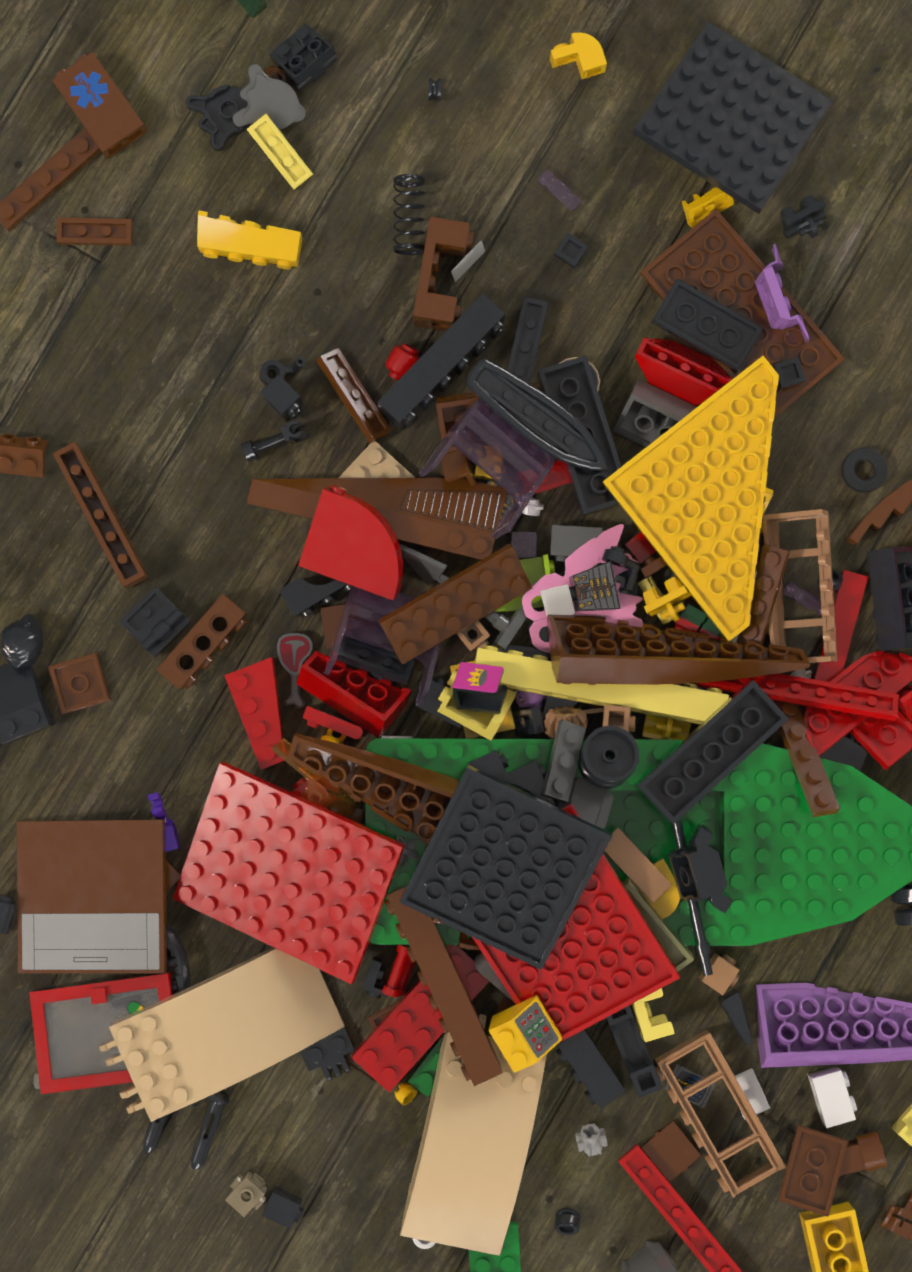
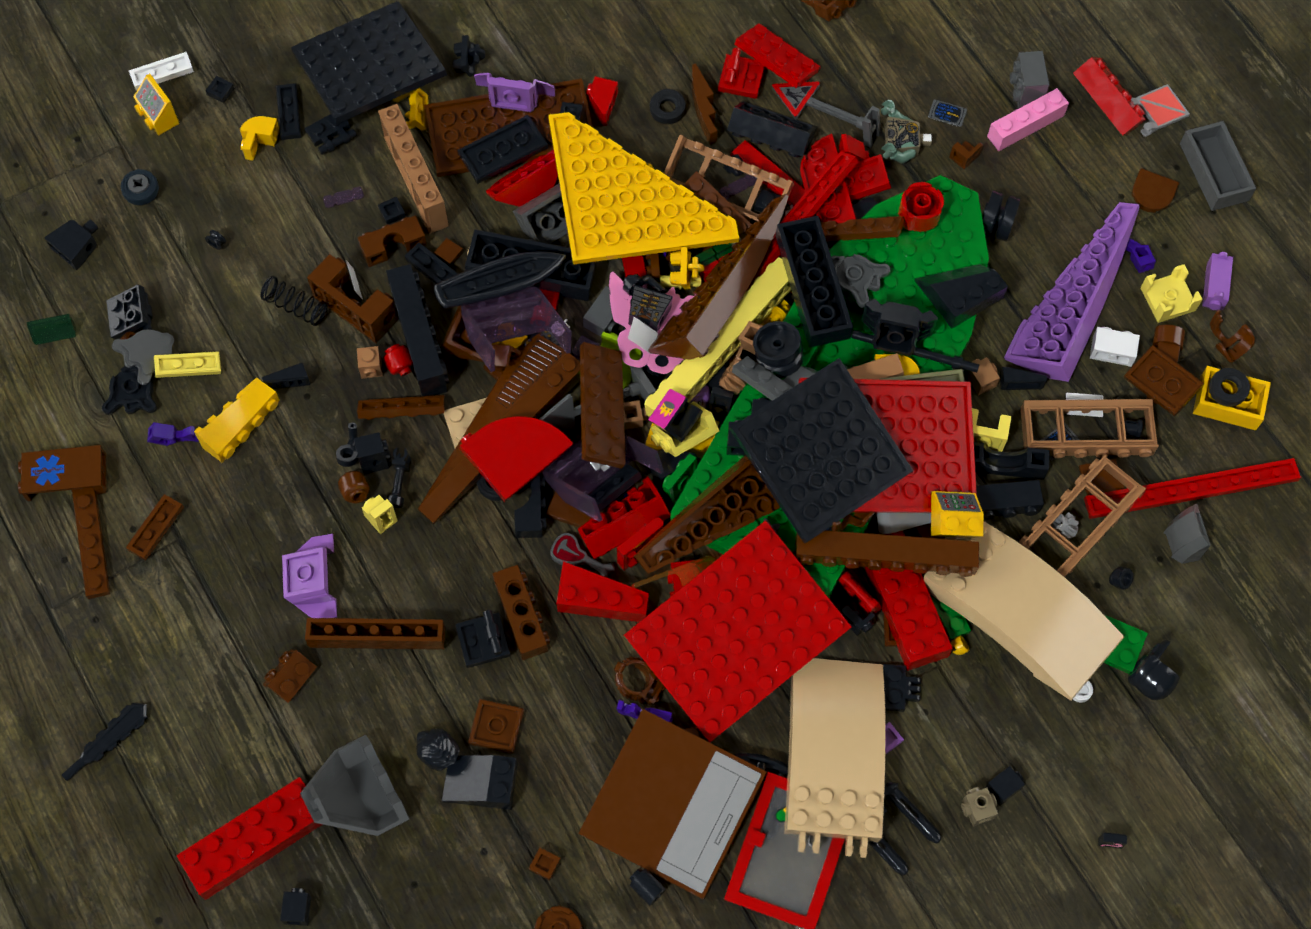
camera: 55 degrees left, 20 degrees down
none -> dark purple piece [147,422,203,446]
none -> black slope [262,363,310,389]
none -> black tile [276,83,302,140]
none -> medium lavender piece [282,534,337,618]
none -> black plate [304,114,357,155]
none -> reddish brown head [338,471,370,503]
none -> reddish brown arch [357,216,427,267]
none -> medium nougat brick [357,346,383,379]
none -> light yellow arch [362,495,398,534]
none -> medium nougat window [378,104,448,234]
none -> reddish brown tile [434,238,463,266]
none -> red slope [587,76,618,126]
none -> reddish brown piece [614,656,665,705]
none -> green plate [662,453,698,508]
none -> black plate [754,189,781,212]
none -> dark grey tile [831,254,890,308]
none -> medium lavender tile [885,722,904,755]
none -> red brick [898,182,944,232]
none -> black wedge [914,264,1008,329]
none -> medium nougat window [1018,455,1146,578]
none -> black bush [1116,419,1143,438]
none -> black tyre [1209,368,1250,407]

